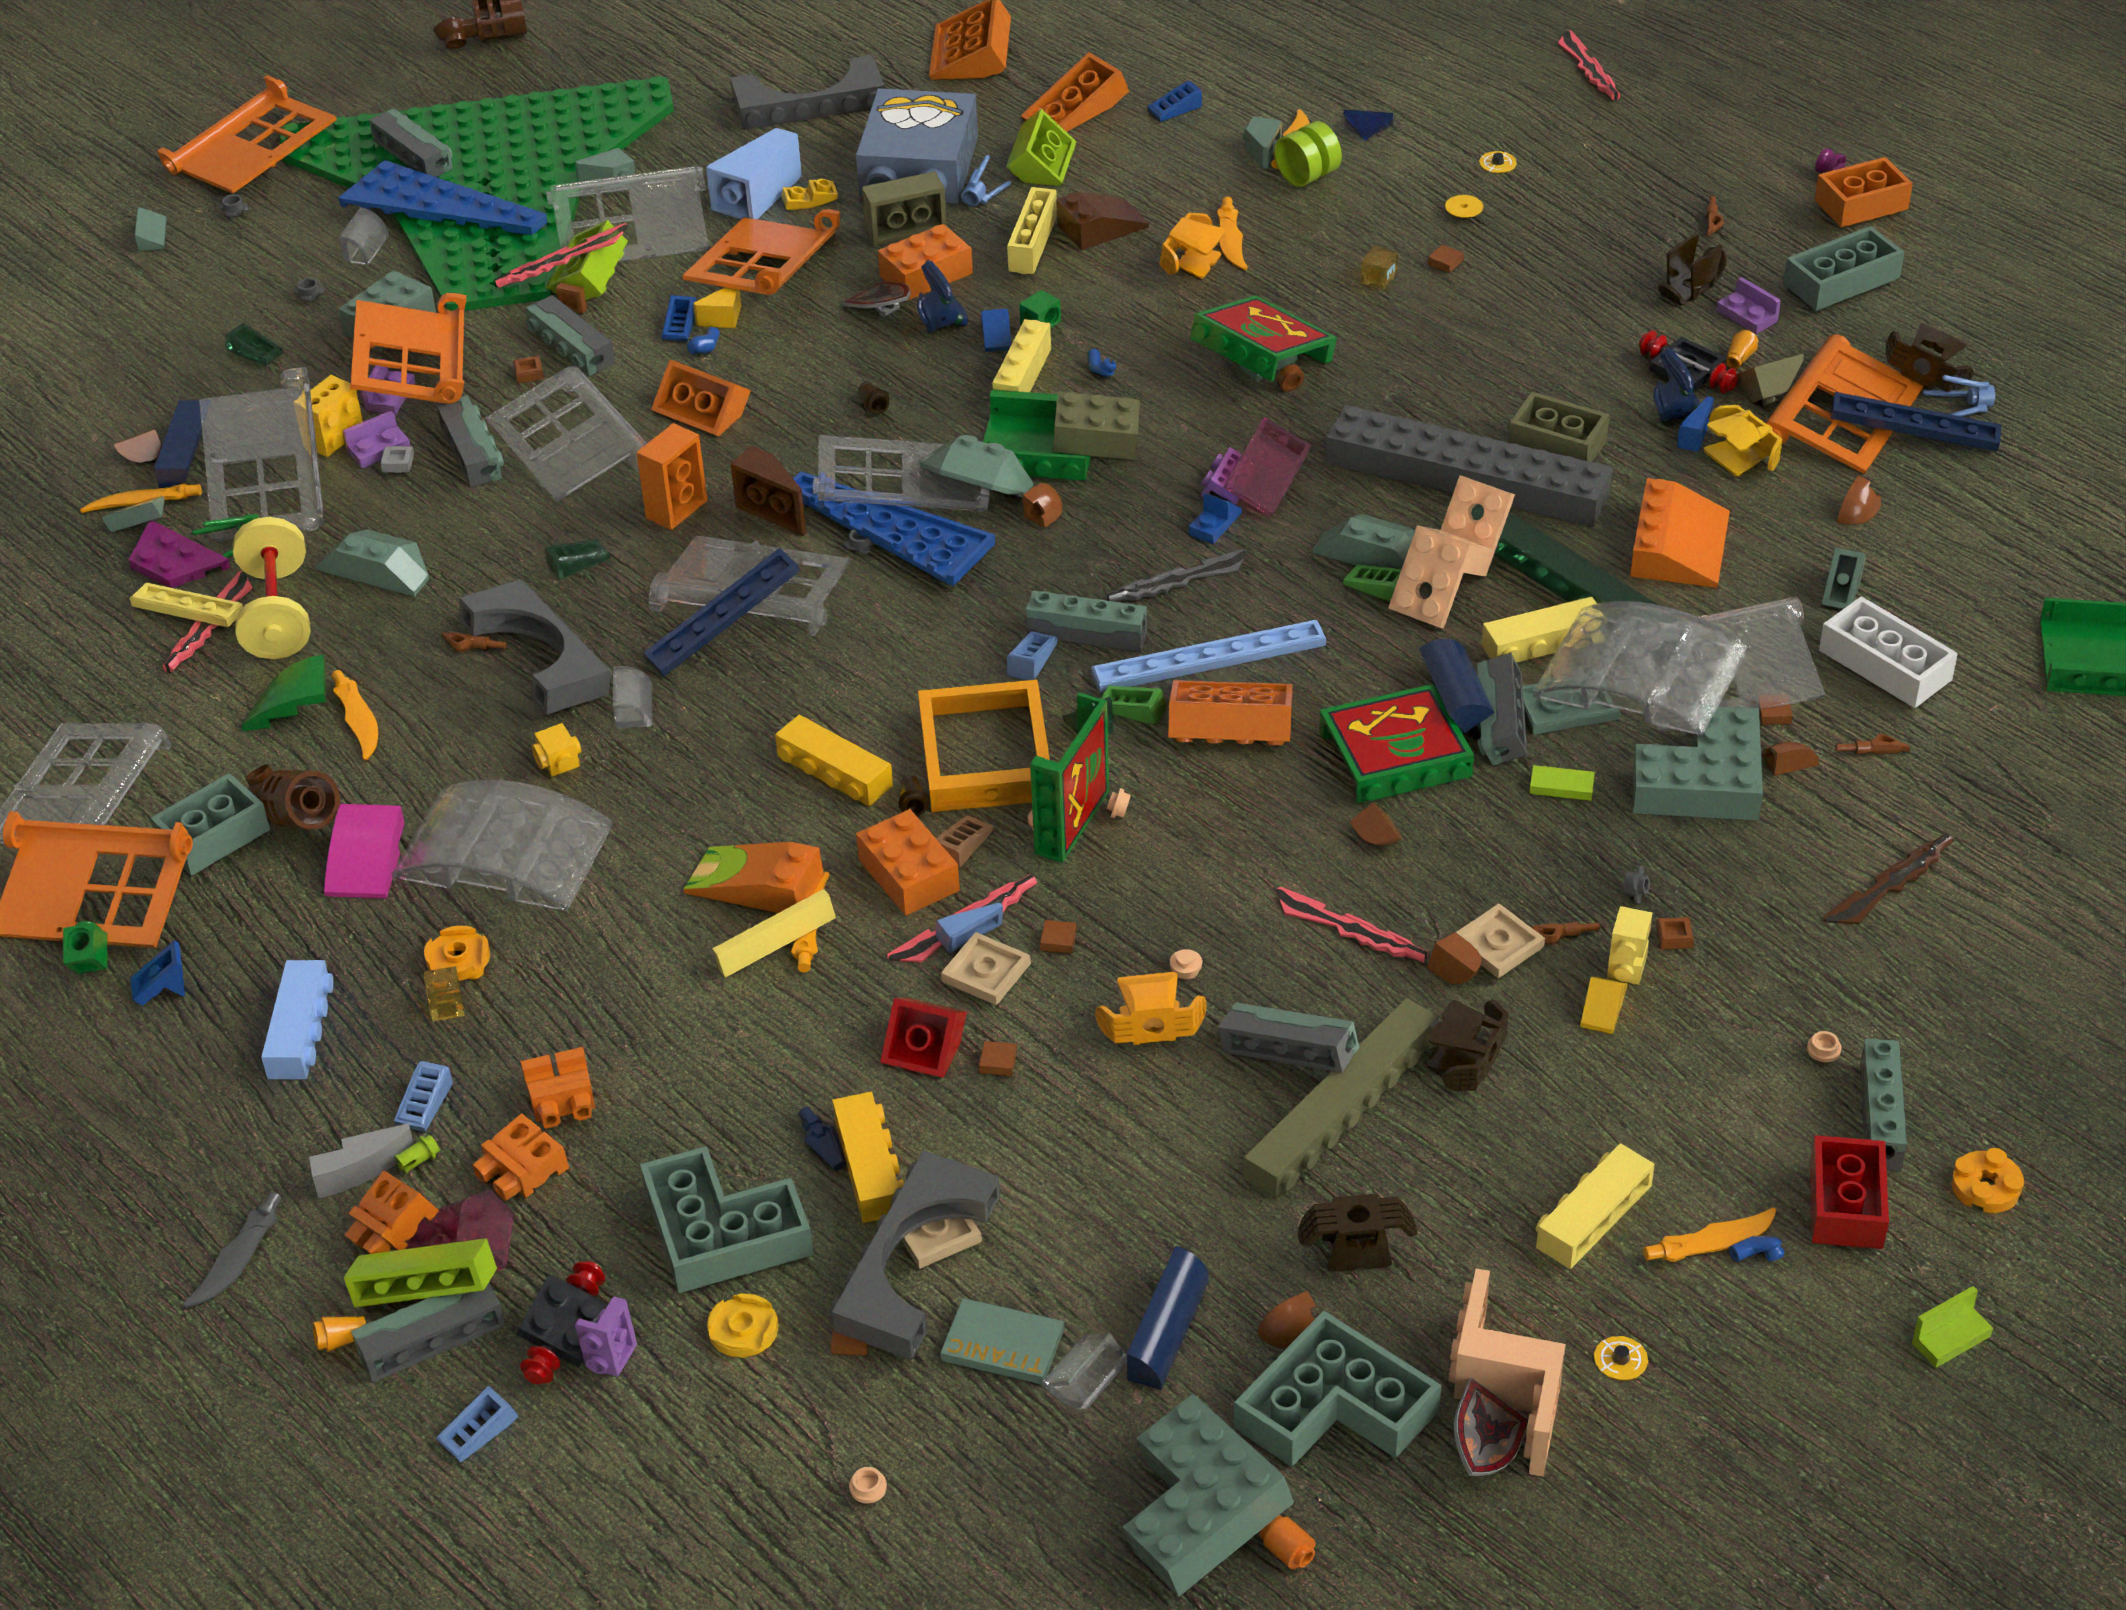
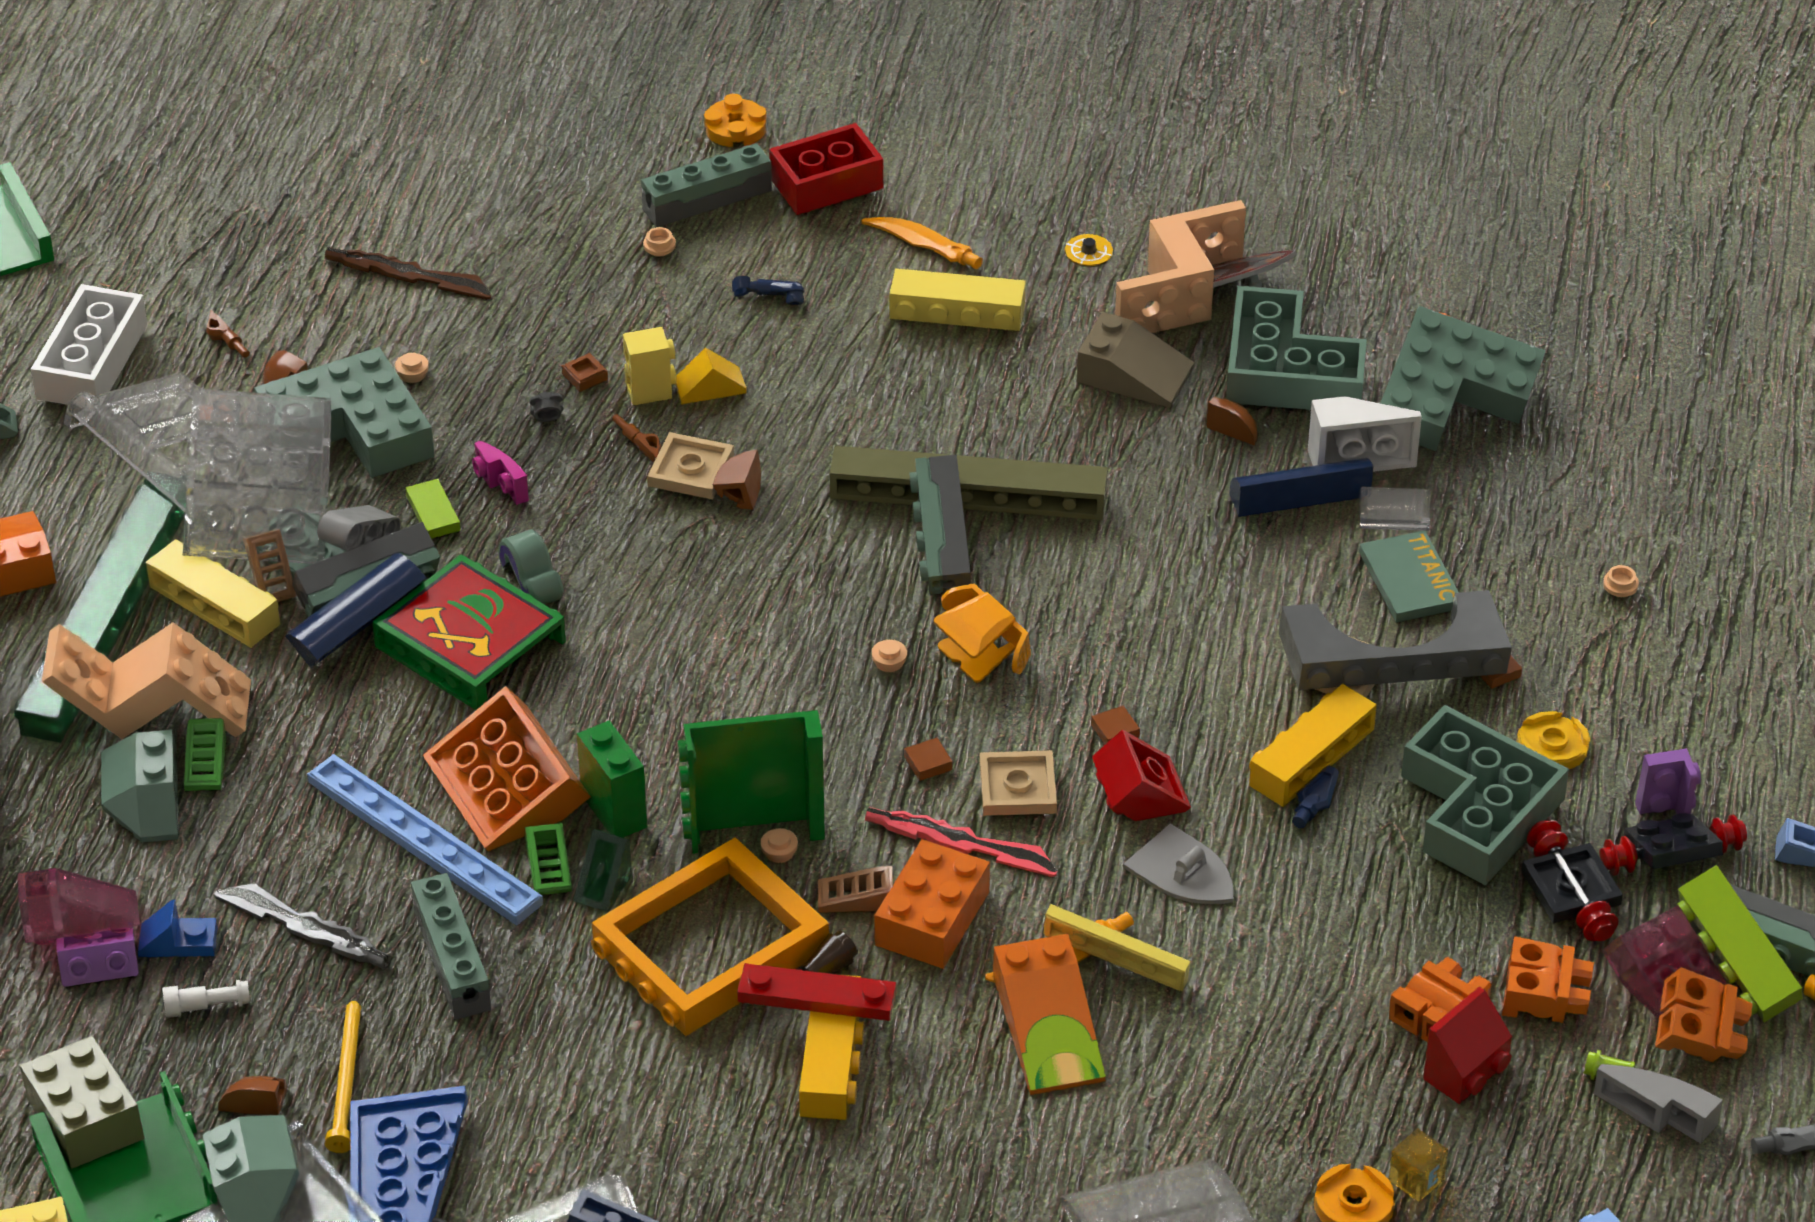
camera: 125 degrees left, 0 degrees up
medium blue slope [394,1061,453,1132] -> none
medium blue slope [936,902,1003,953] -> none
medium blue slope [1007,631,1058,680] -> none
coral sword [1277,887,1429,963] -> none
dark brown piece [1298,1194,1417,1272] -> none
dark orange brick [1350,802,1402,846] -> none
dark brown piece [1427,1000,1509,1091] -> none
blue arm [1729,1236,1785,1262] -> none
lime panel [1912,1286,1993,1368] -> none
none -> white piece [162,980,250,1018]
none -> medium nougat slope [243,529,297,602]
none -> light grey beam [317,505,401,551]
none -> yellow bar [325,1001,361,1153]
none -> light nougat plate [395,353,429,383]
none -> dark pink slope [472,441,529,505]
none -> sand green animal [498,529,564,605]
none -> green brick [577,720,648,841]
none -> dark blue arm [732,276,805,305]
none -> red plate [737,963,896,1021]
none -> dark tan slope [1077,312,1194,408]
none -> light grey shield [1123,823,1233,904]
none -> white slope [1308,396,1422,472]
none -> red slope [1423,986,1512,1104]
none -> black plate [1521,820,1623,941]

